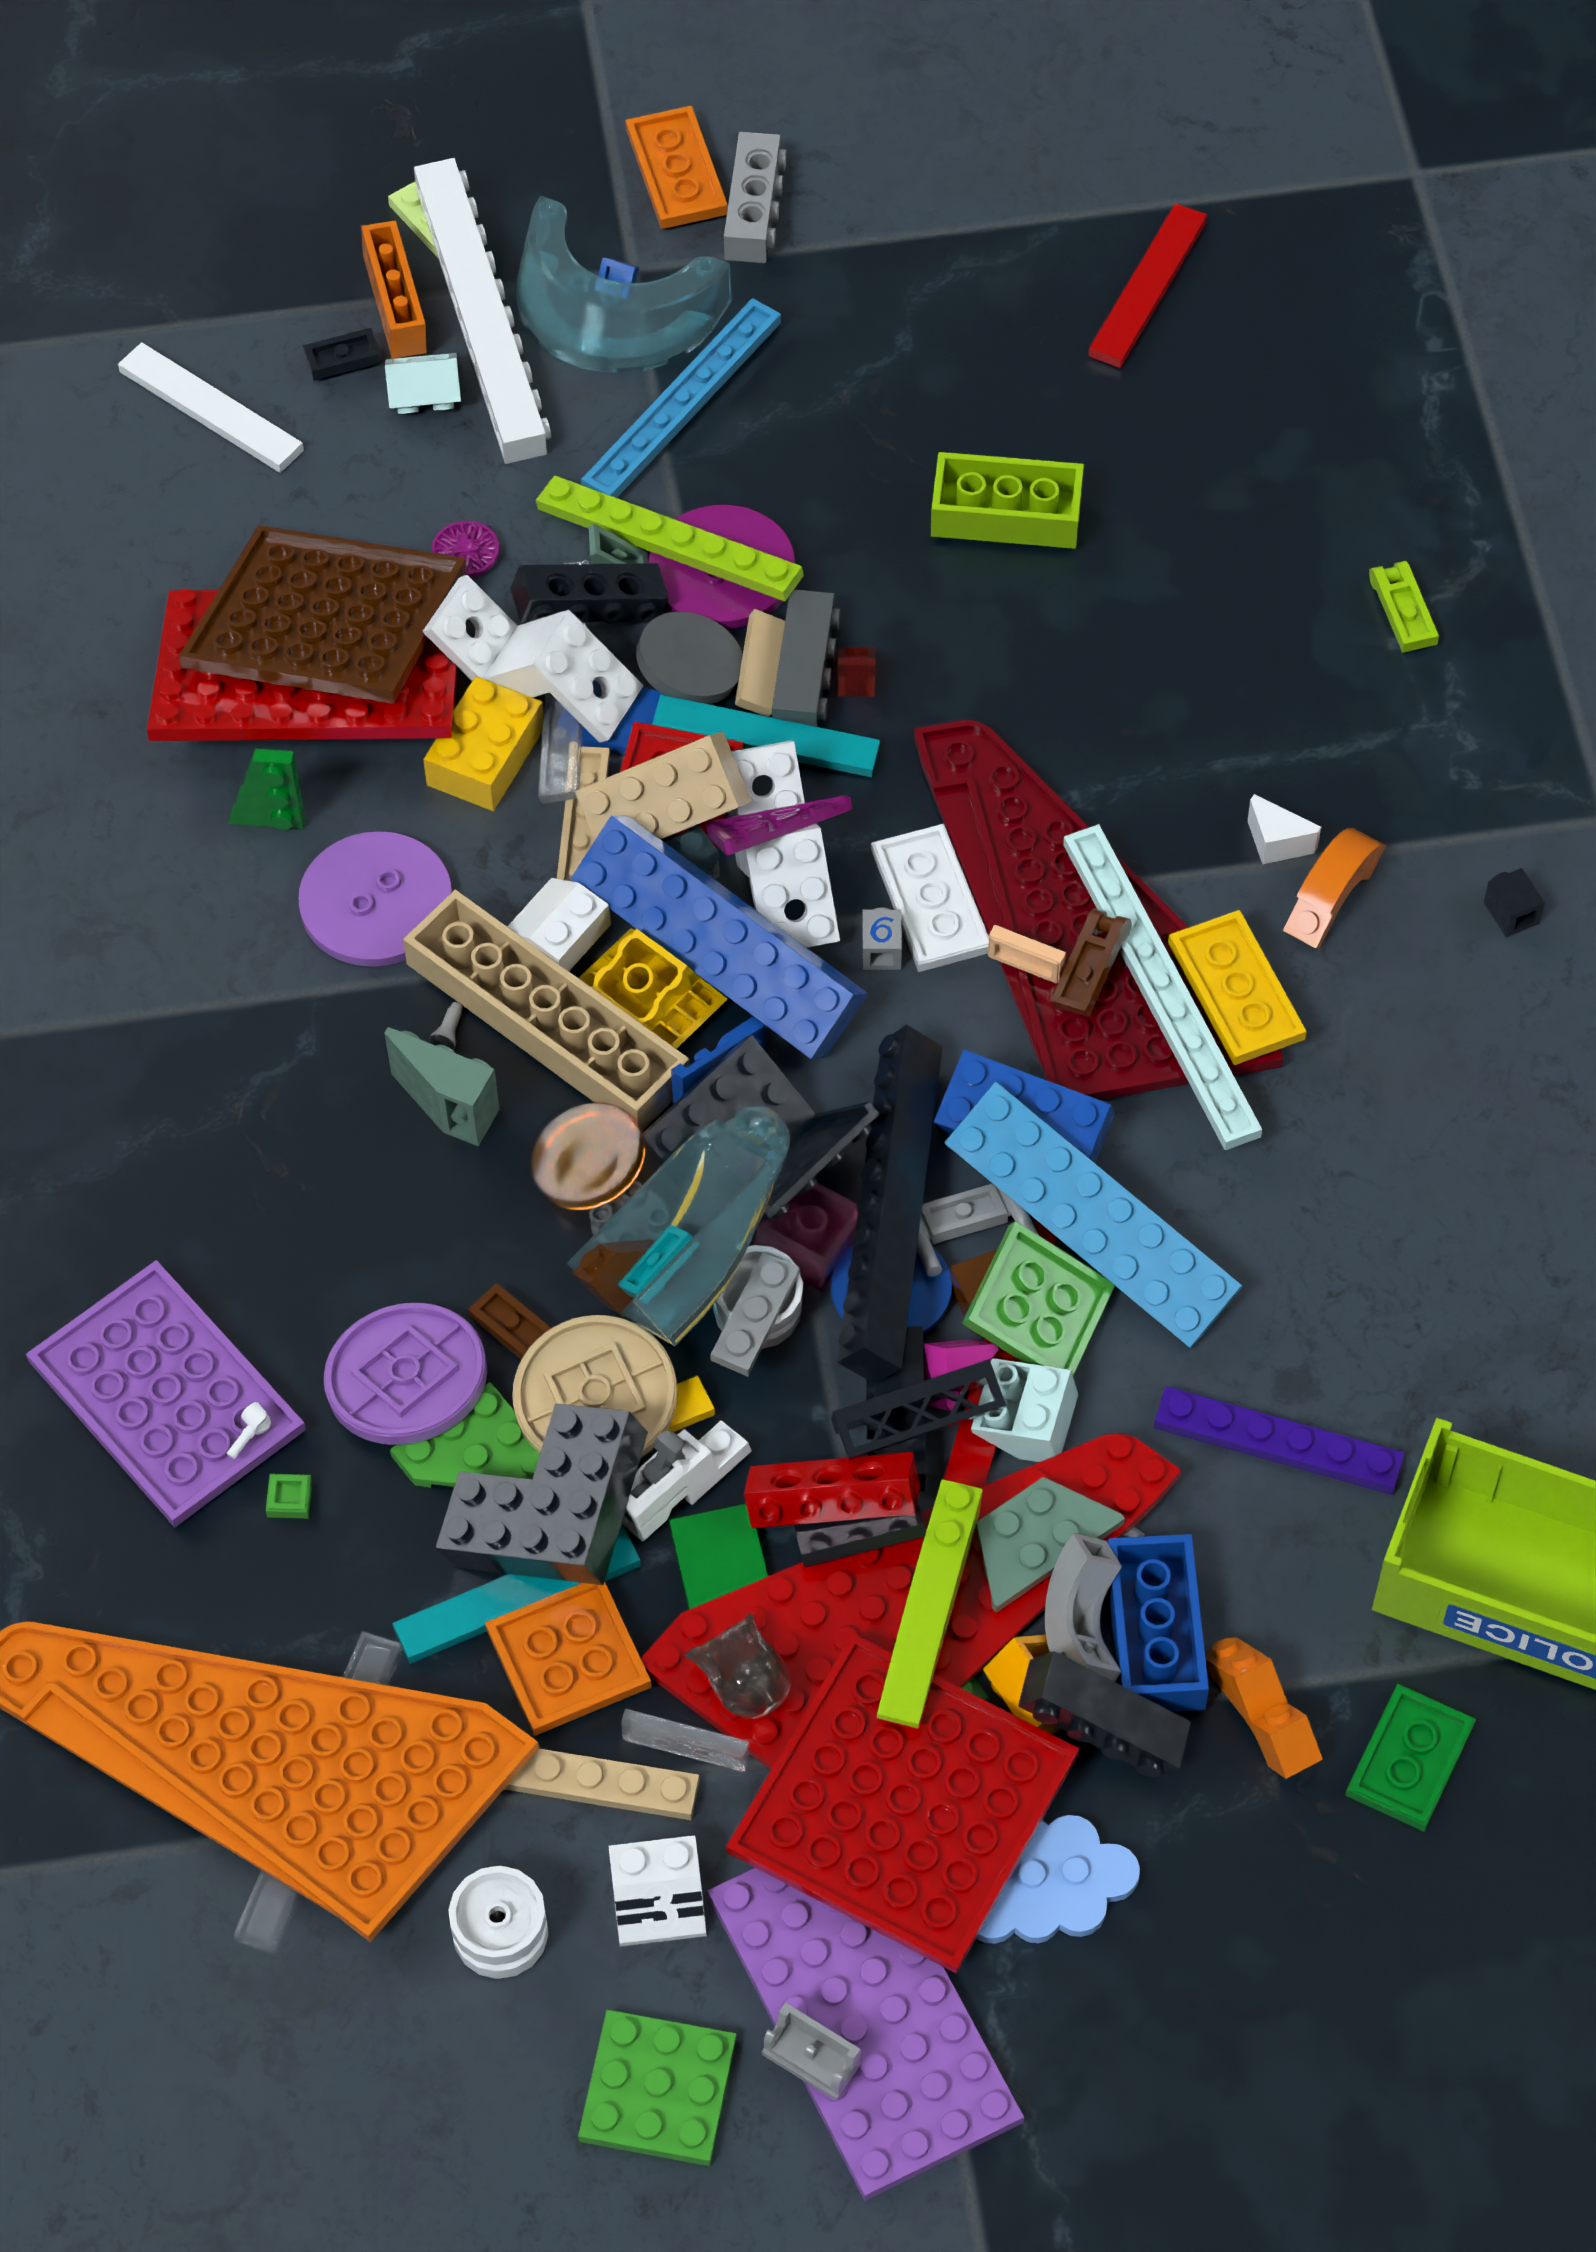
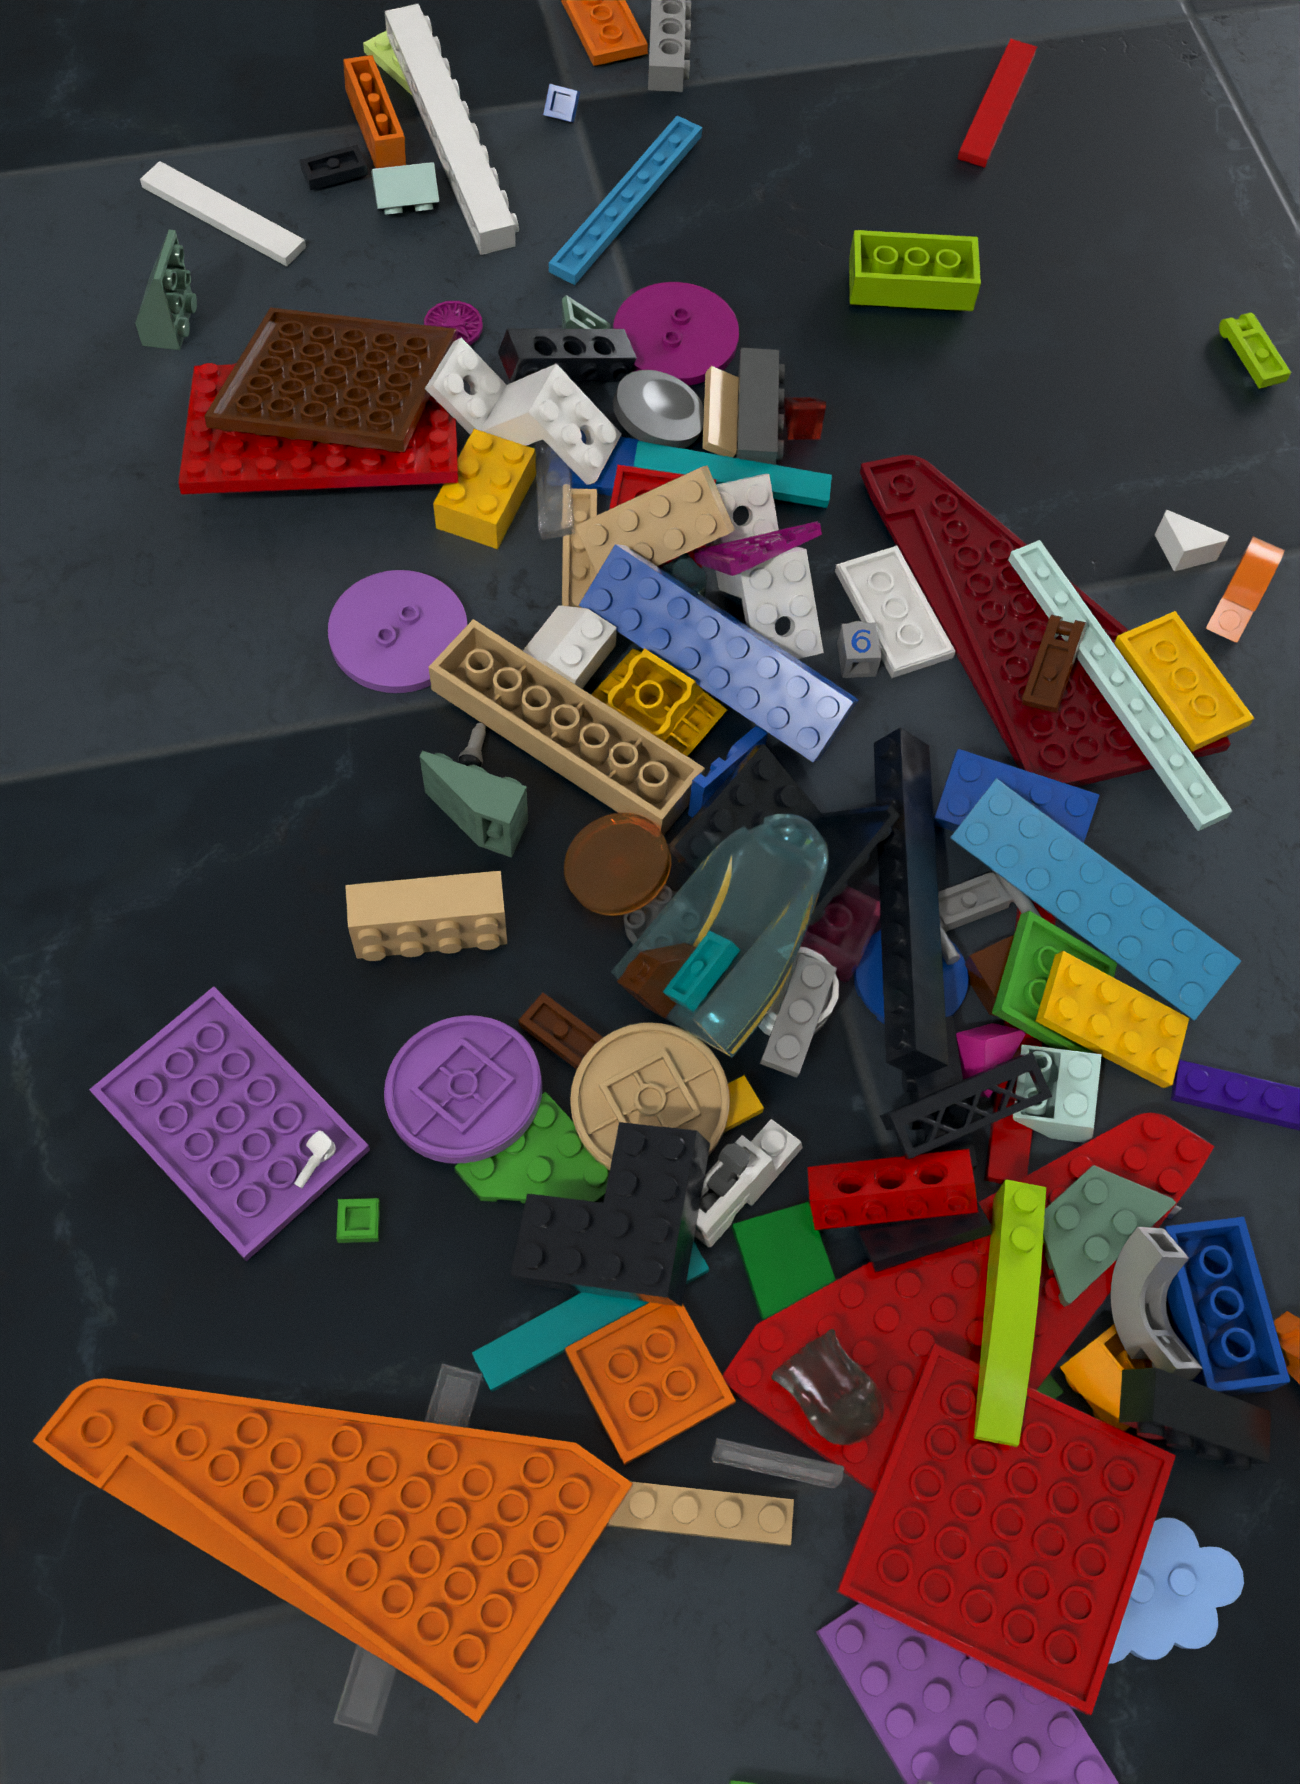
camera: 10 degrees left, 5 degrees up
green wing [228,749,305,830] -> none
white wheel [448,1866,549,1979] -> none
clear light blue windscreen [516,196,731,373] -> none
lime plate [536,475,804,602] -> none
white slope [609,1835,706,1947] -> none
light nougat tile [988,925,1066,983] -> none
none -> sand green slope [135,229,197,350]
none -> tan brick [346,871,507,961]
none -> yellow plate [1036,951,1190,1088]

